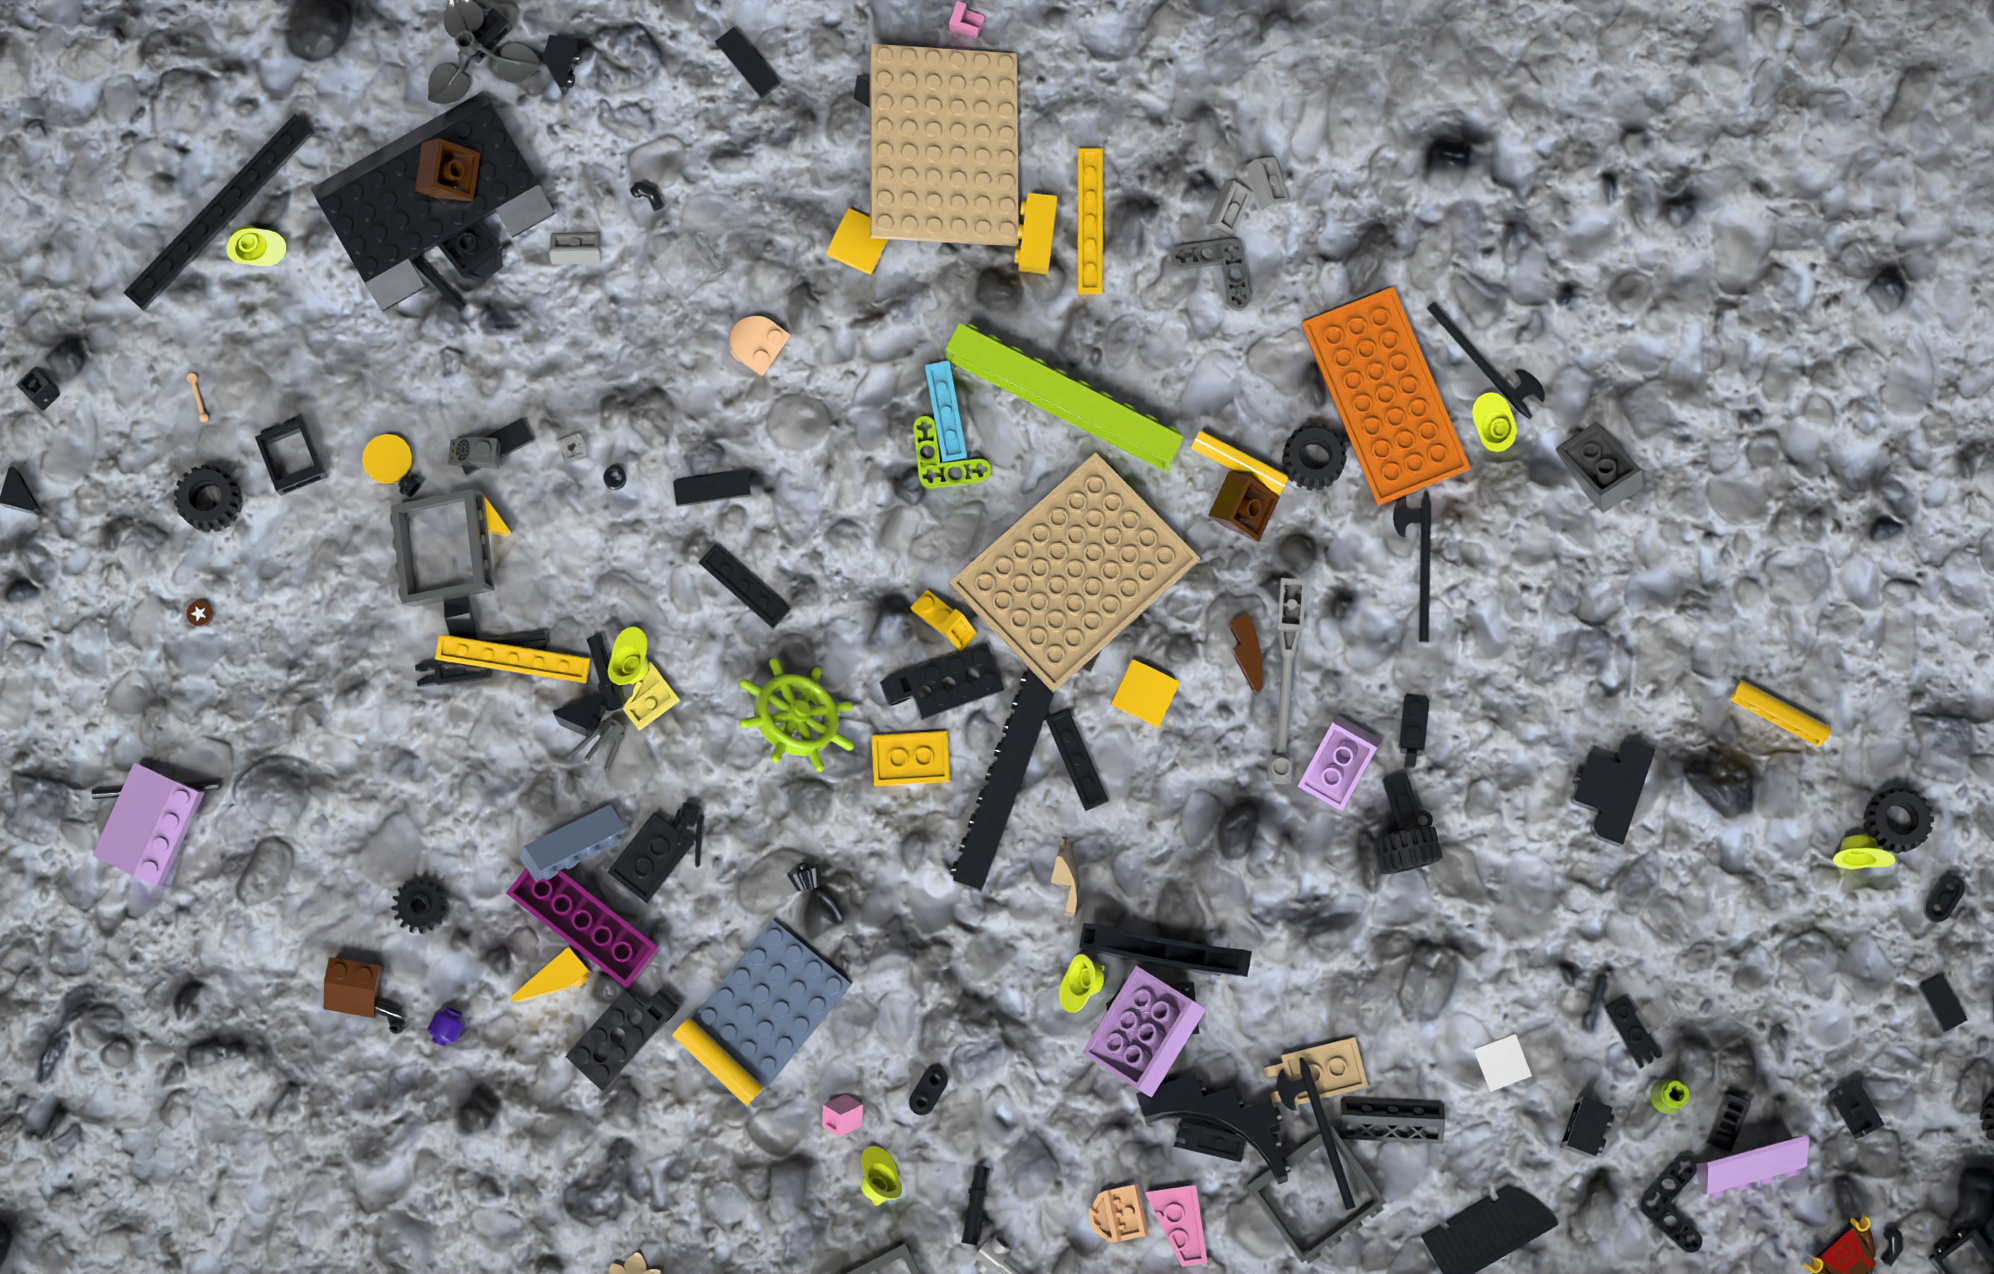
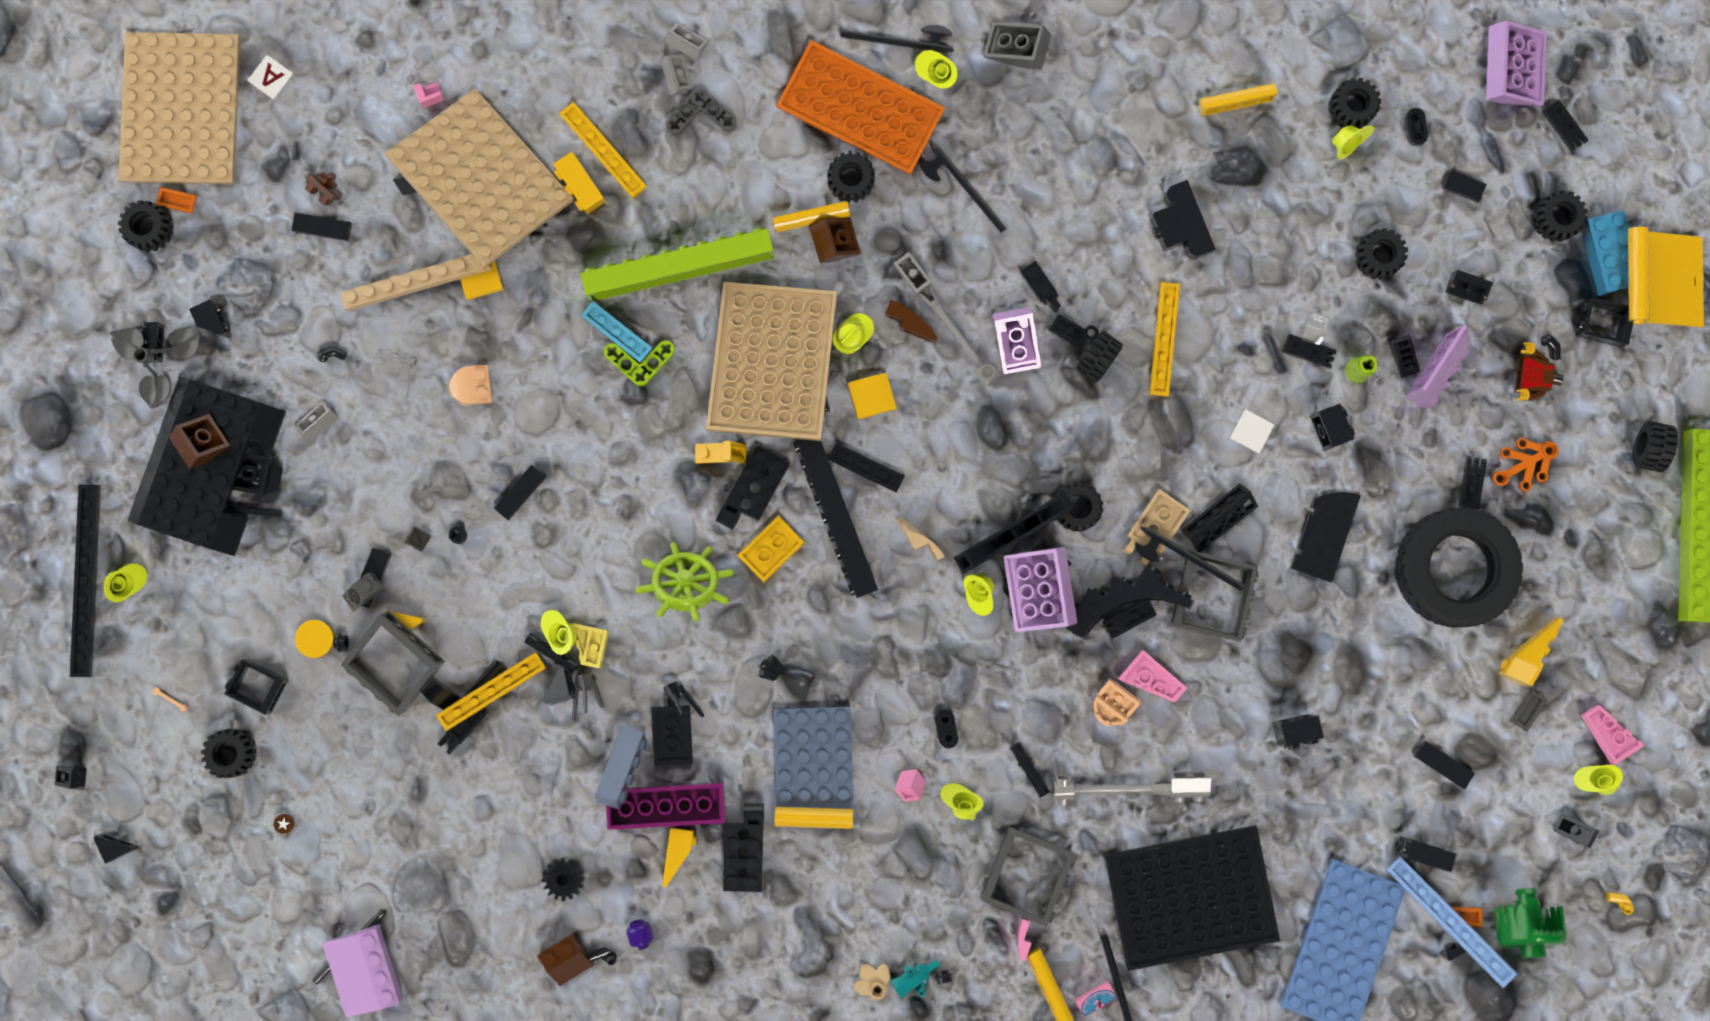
camera: 45 degrees left, 5 degrees up
black tile [698,544,790,630] -> none
black beam [1638,1155,1703,1253] -> none
none -> reddish brown hips [305,172,343,206]
none -> tan plate [341,254,492,312]
none -> neon yellow piece [833,313,874,354]
none -> black tyre [1057,482,1104,532]
none -> yellow tile [1149,282,1180,397]
none -> black tyre [1354,228,1408,280]

